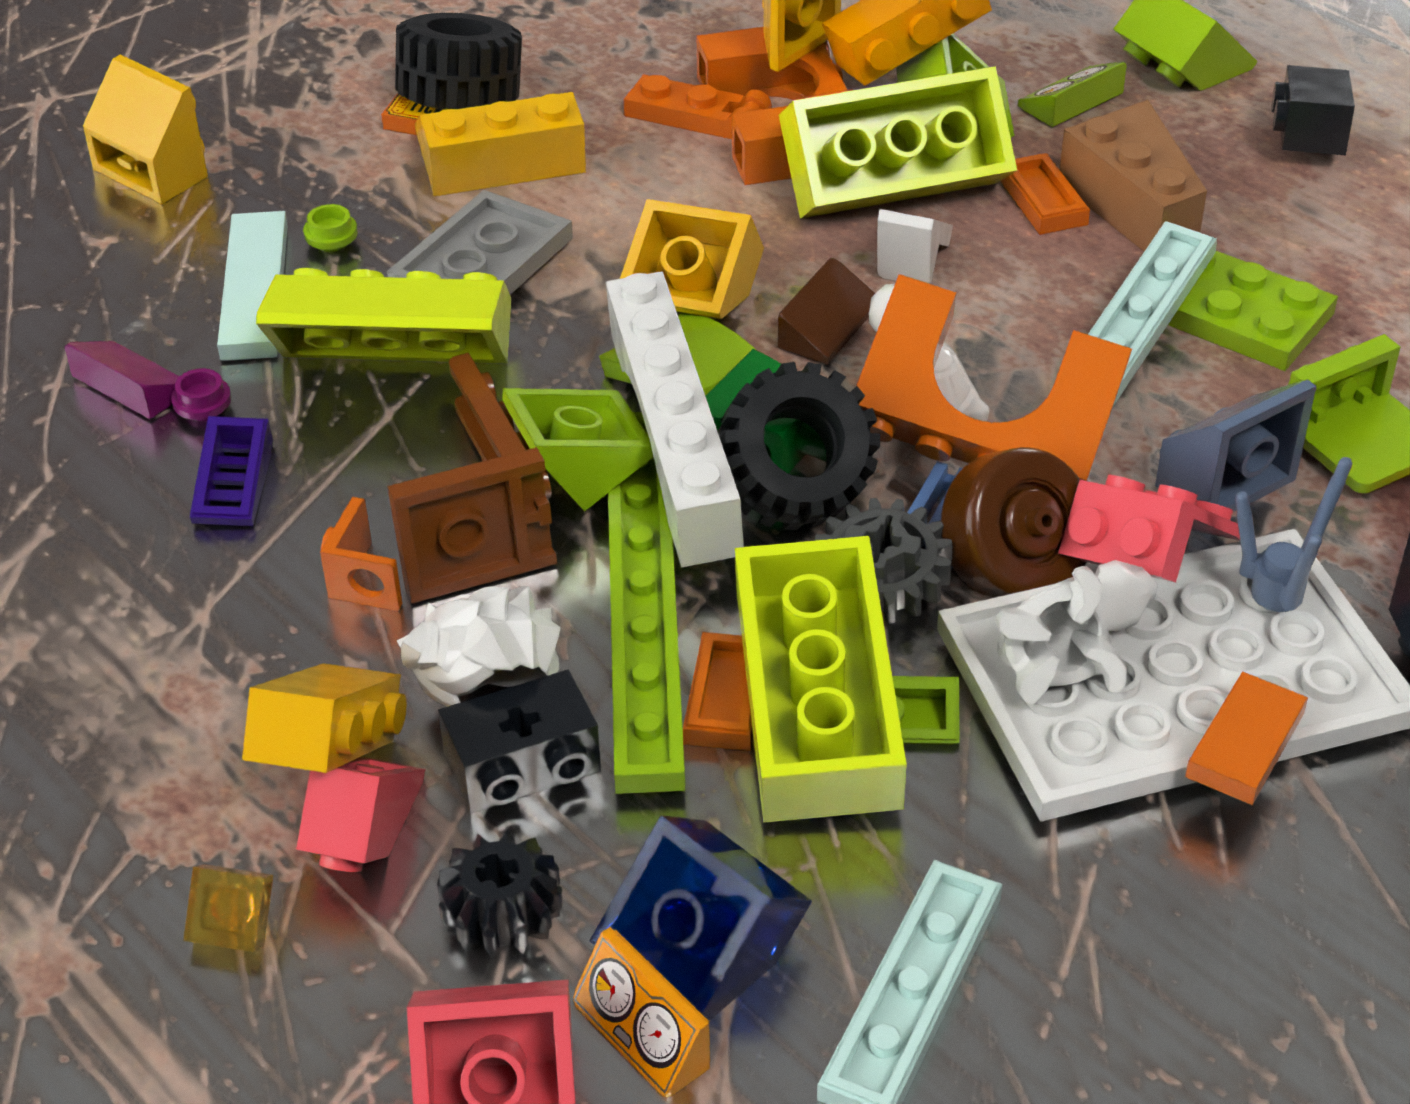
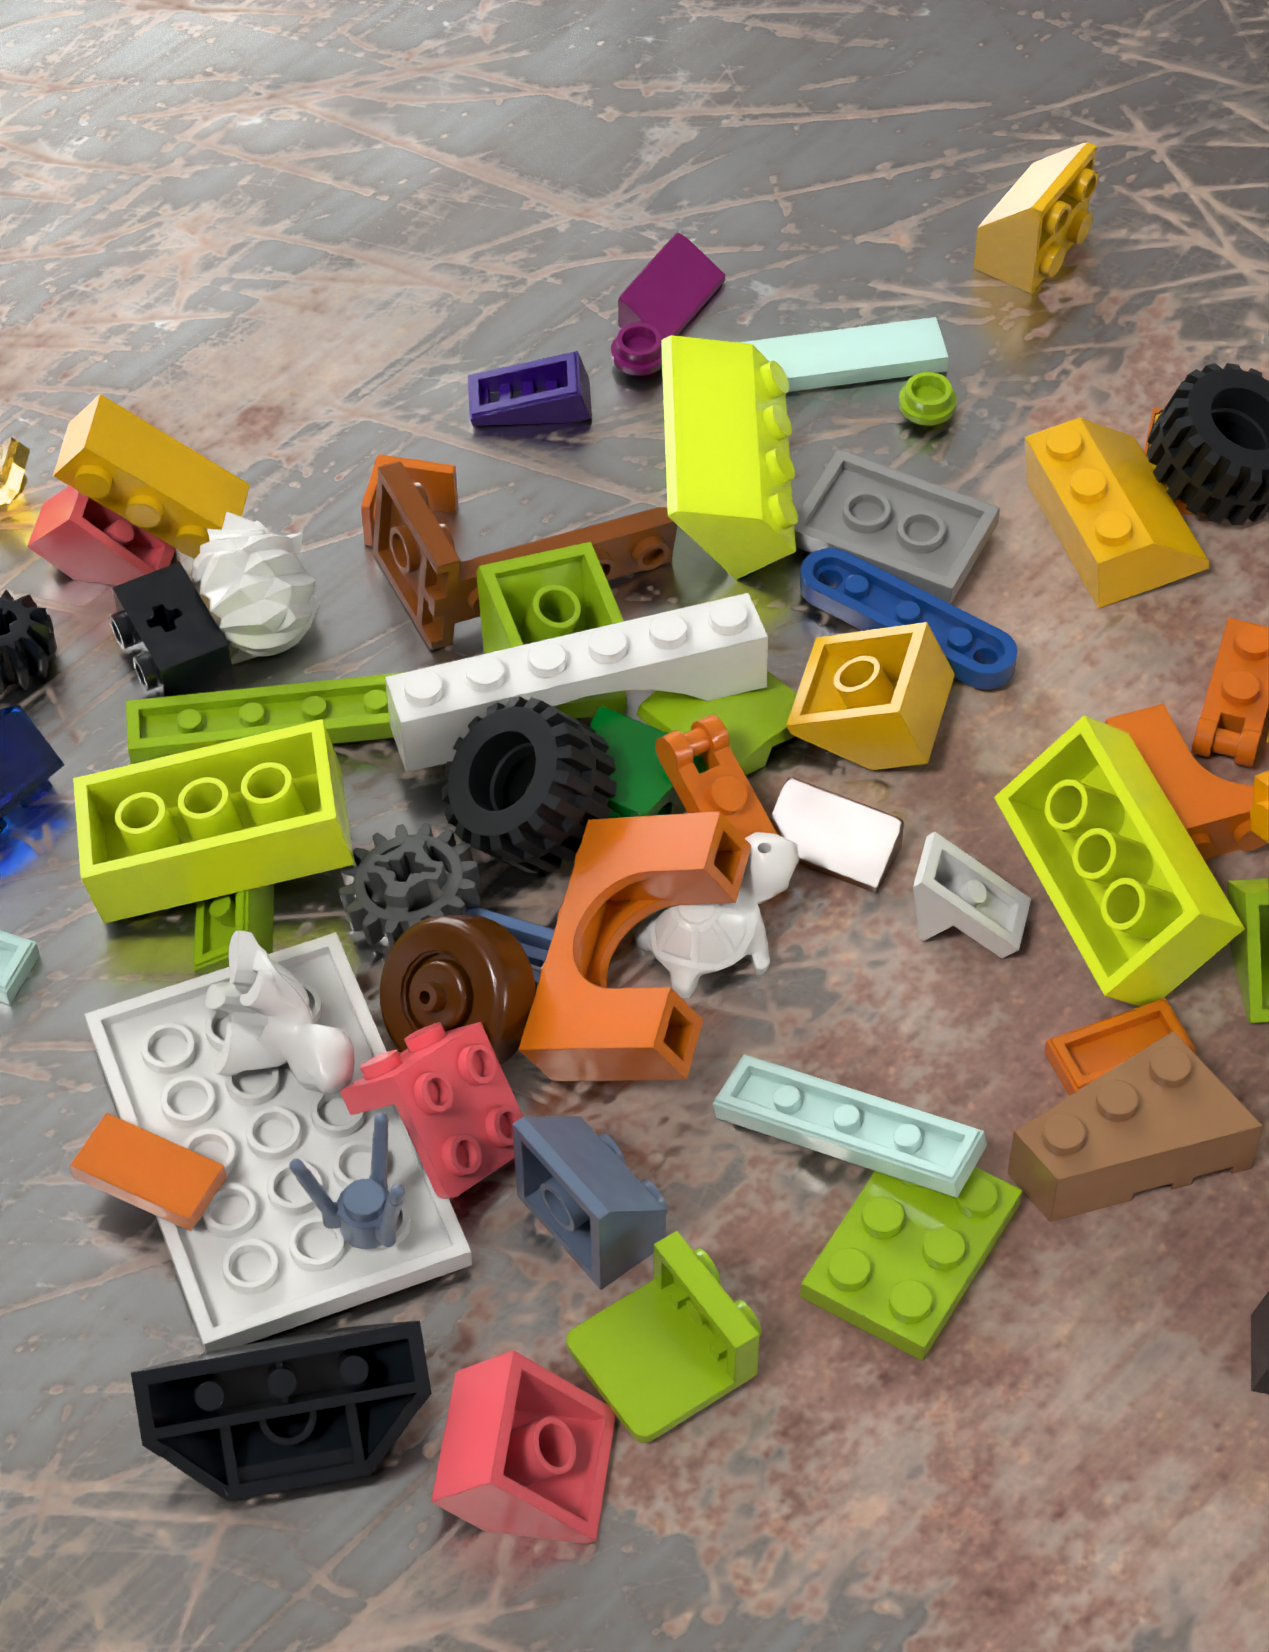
camera: 85 degrees right, 10 degrees up
none -> orange plate [655,714,797,872]
none -> blue plate [800,548,1017,689]

